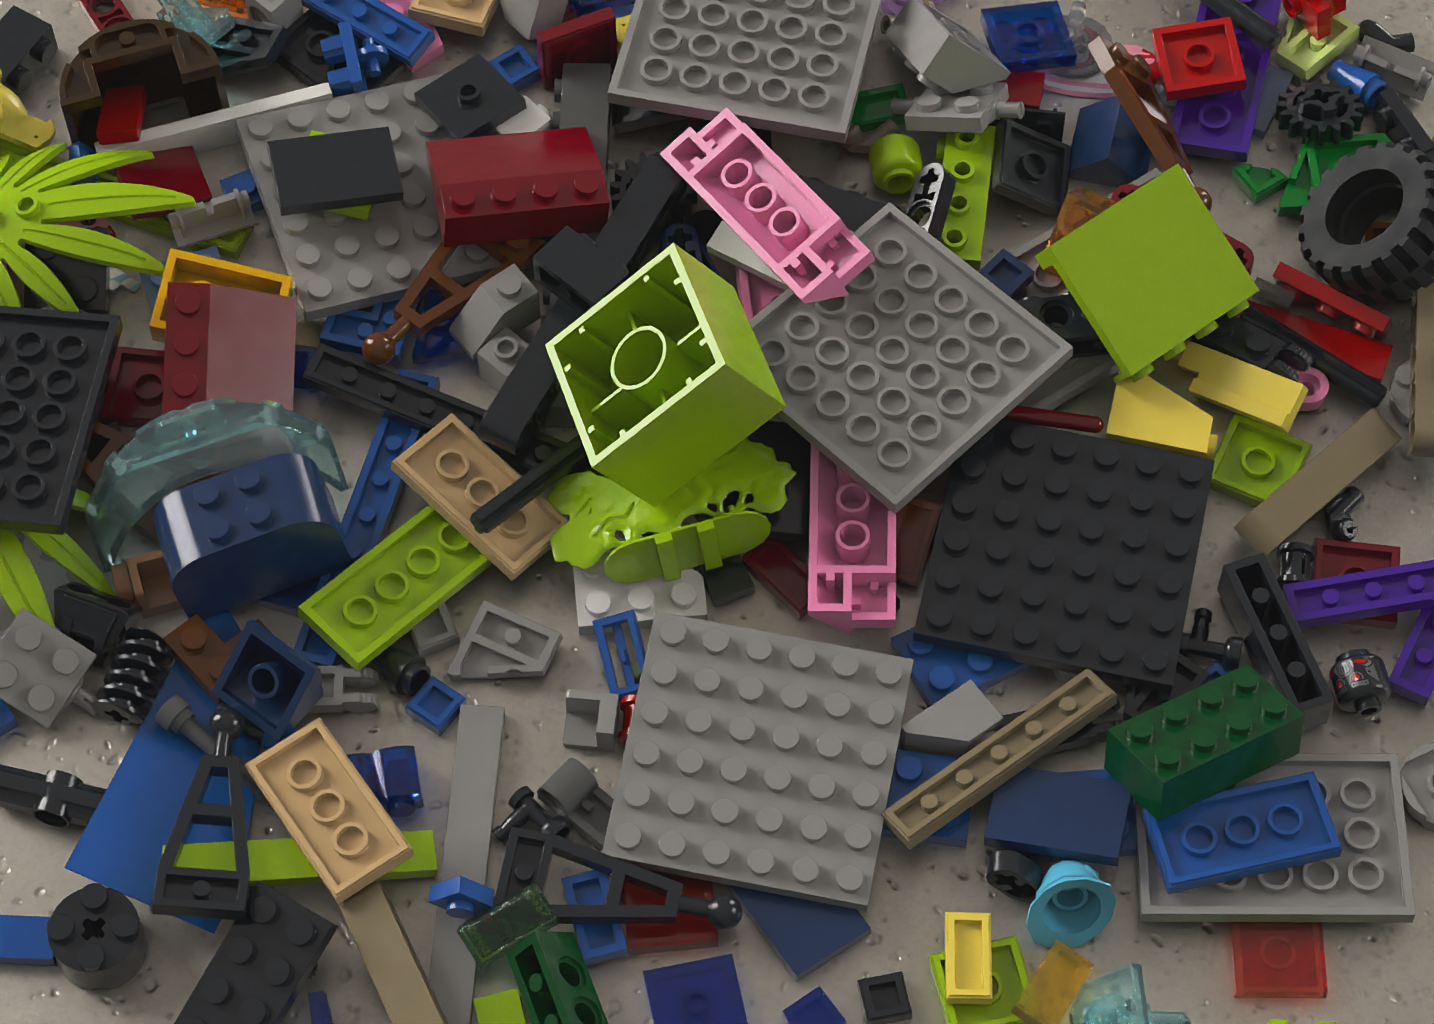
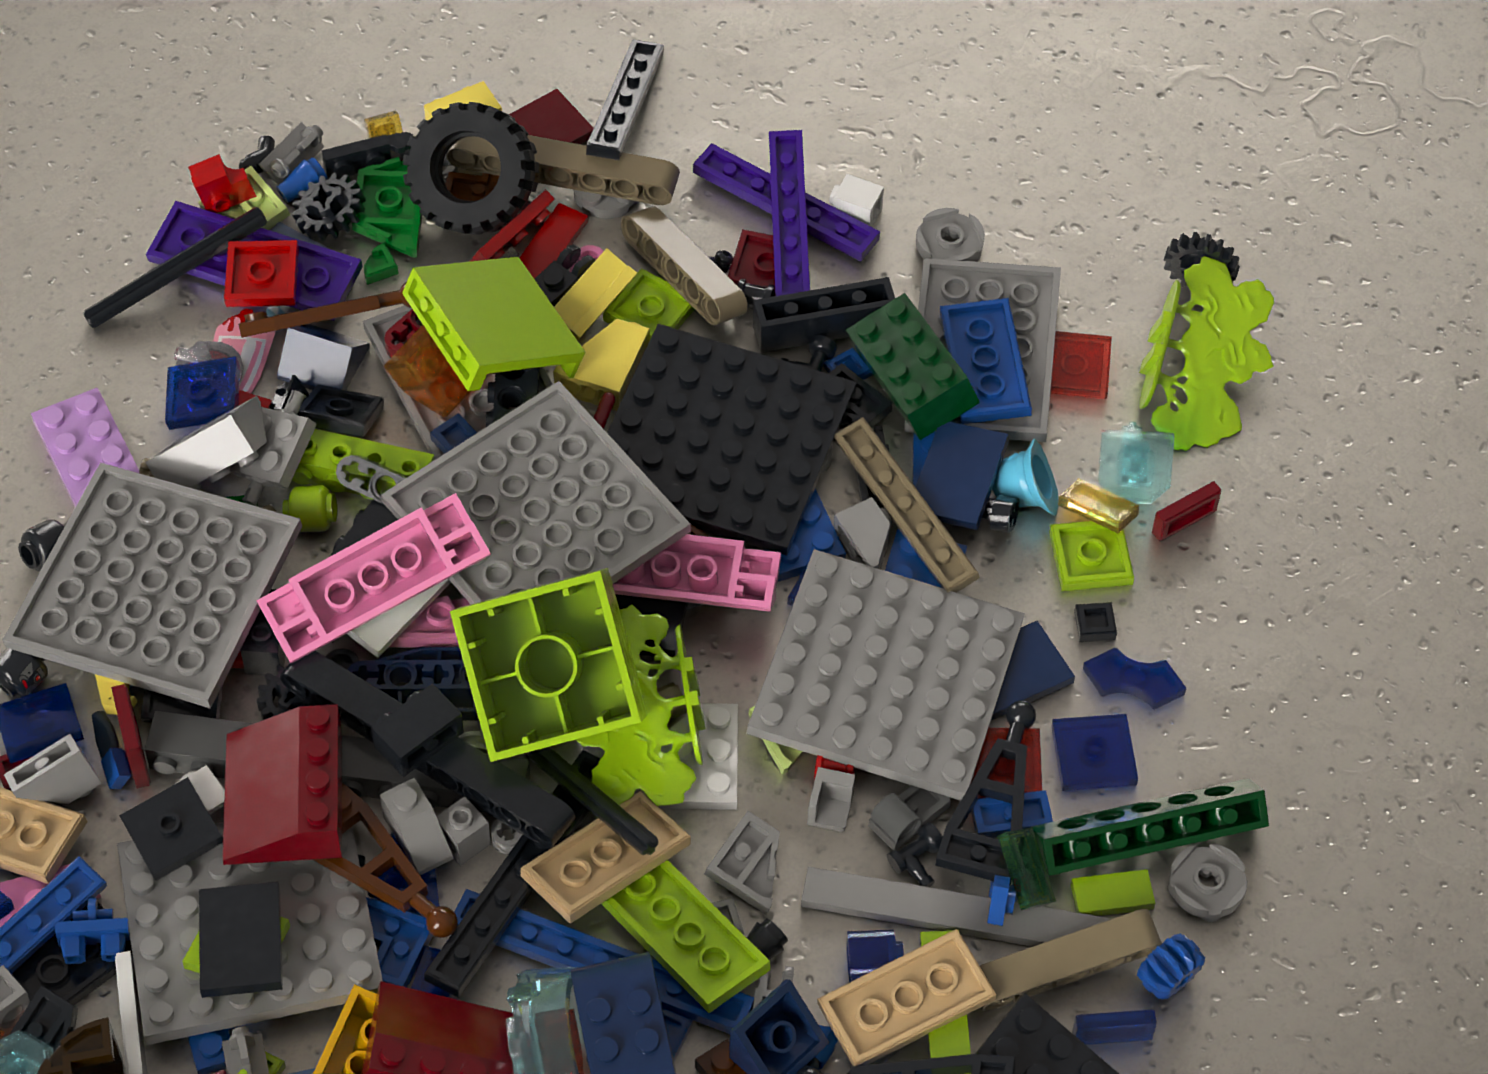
camera: 85 degrees left, 5 degrees down
blue tile [405,676,467,736] -> none
blue tile [489,44,540,92] -> none
blue tile [592,609,646,704] -> none
black tile [698,554,755,607] -> none
dark red tile [741,538,809,620] -> none
light yellow tile [944,912,993,1004] -> none
black axle [1239,305,1387,408] -> none
black head [1329,649,1392,717] -> none

